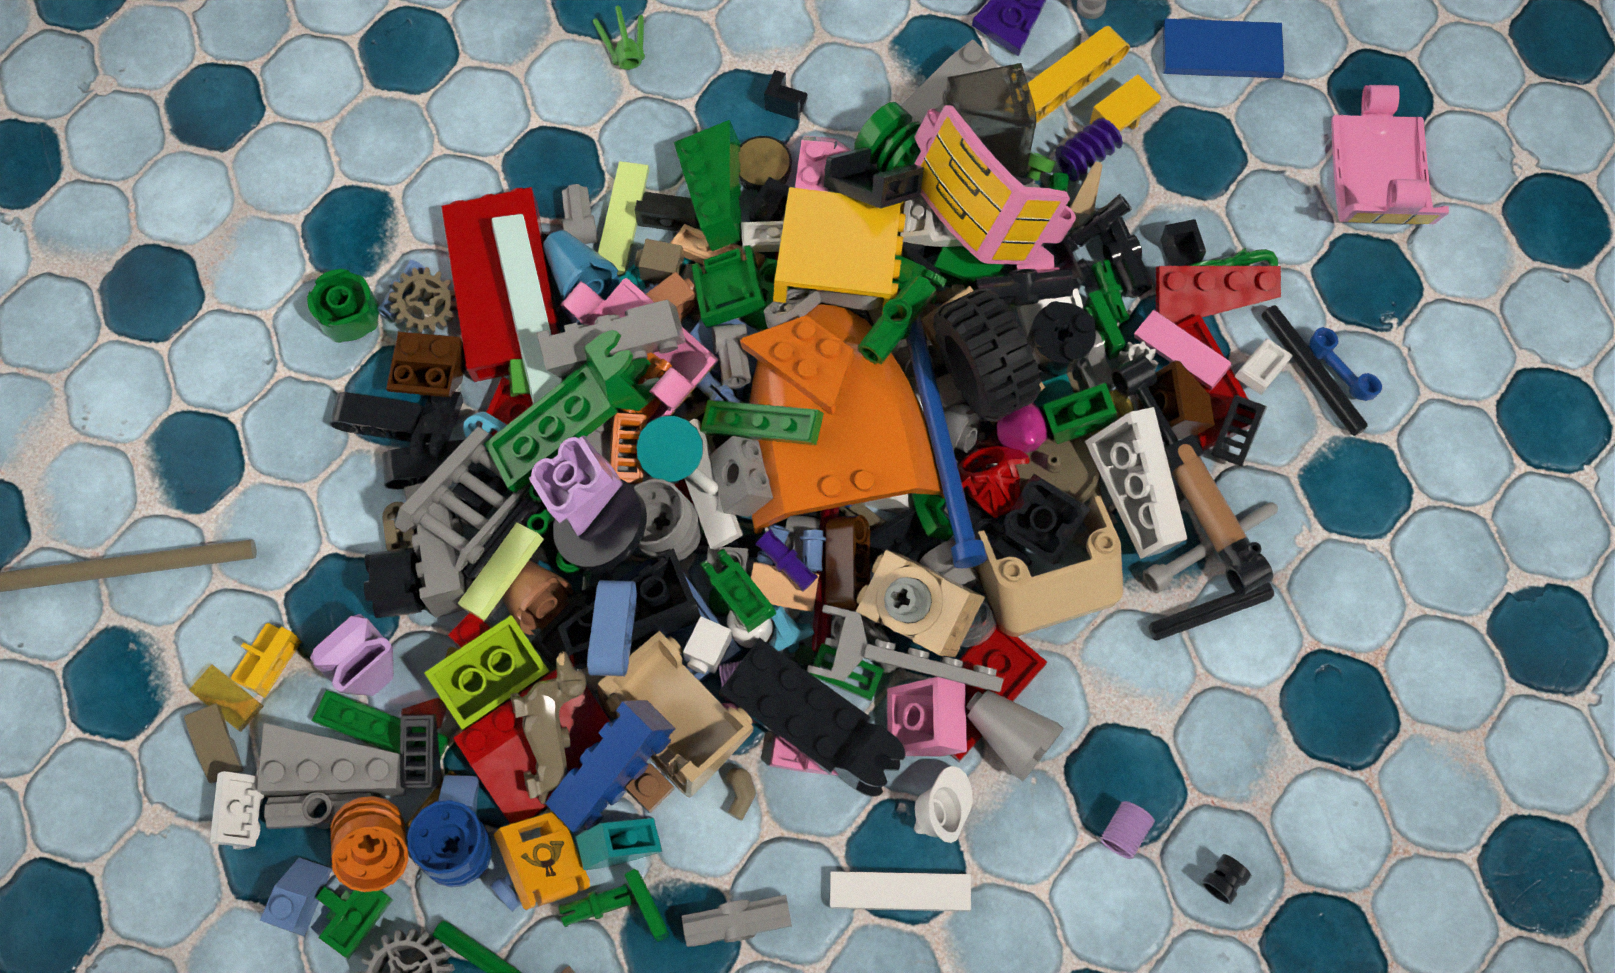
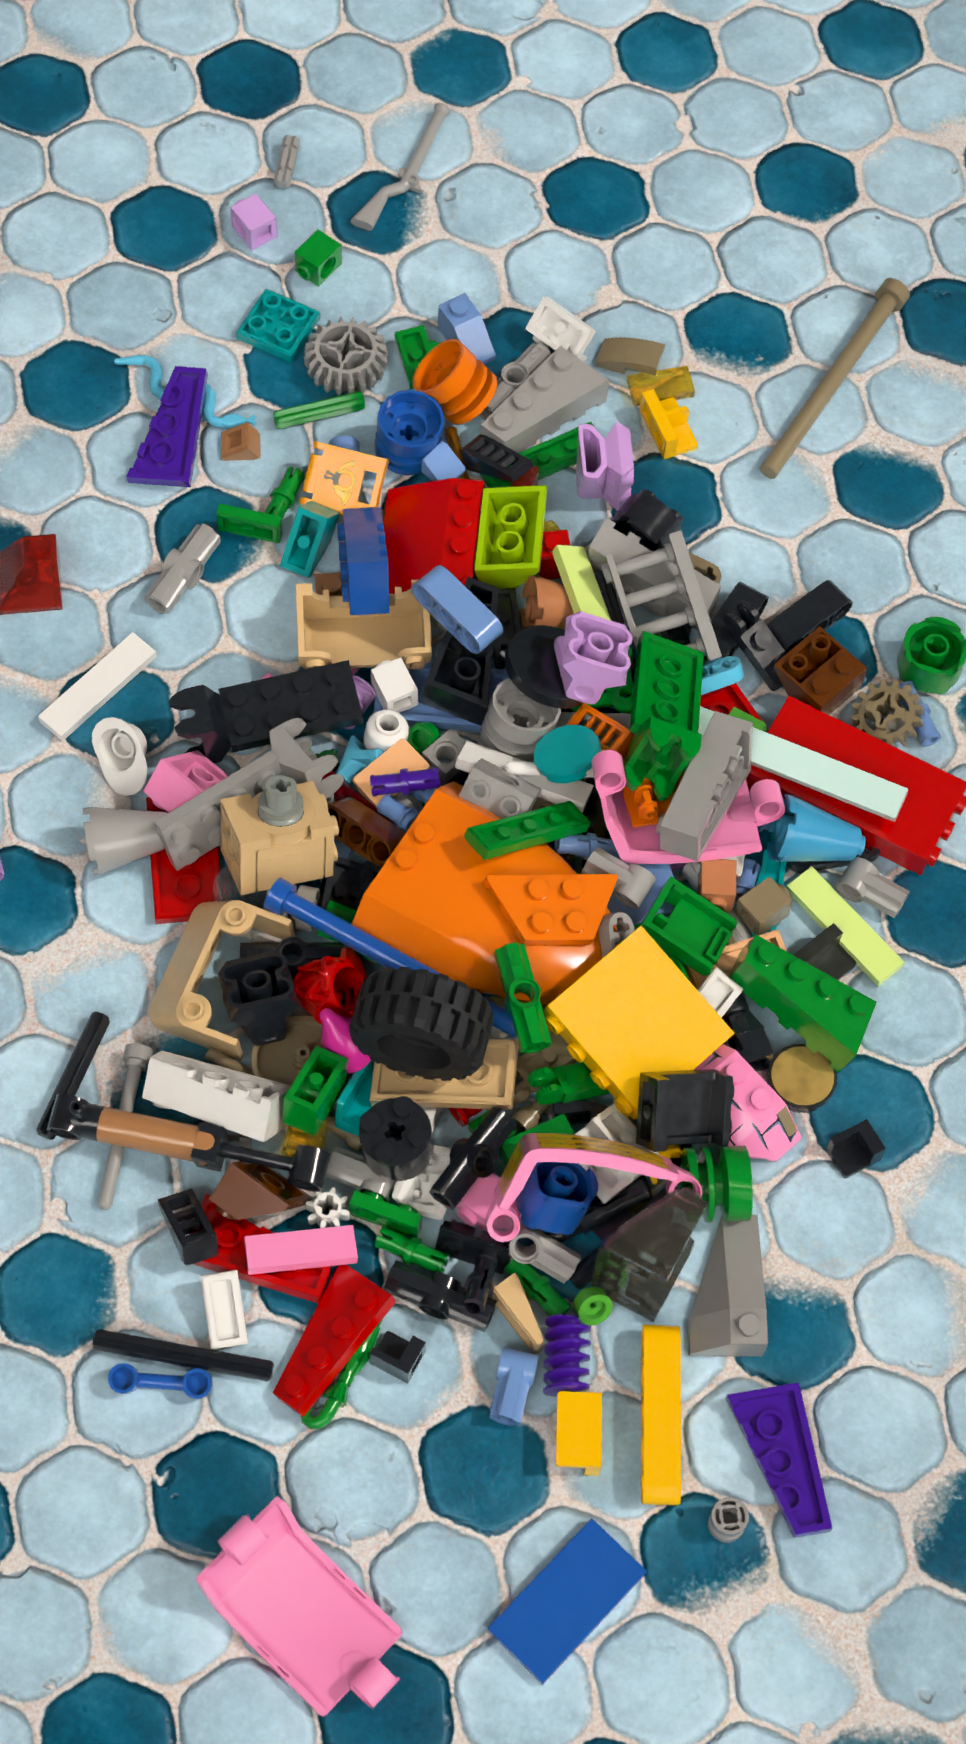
camera: 125 degrees right, 5 degrees down
dark tan animal [510,651,586,804] -> none
green hinge [699,549,776,633] -> none
dark tan arm [726,767,756,821] -> none
none -> medium blue piece [489,1347,539,1426]

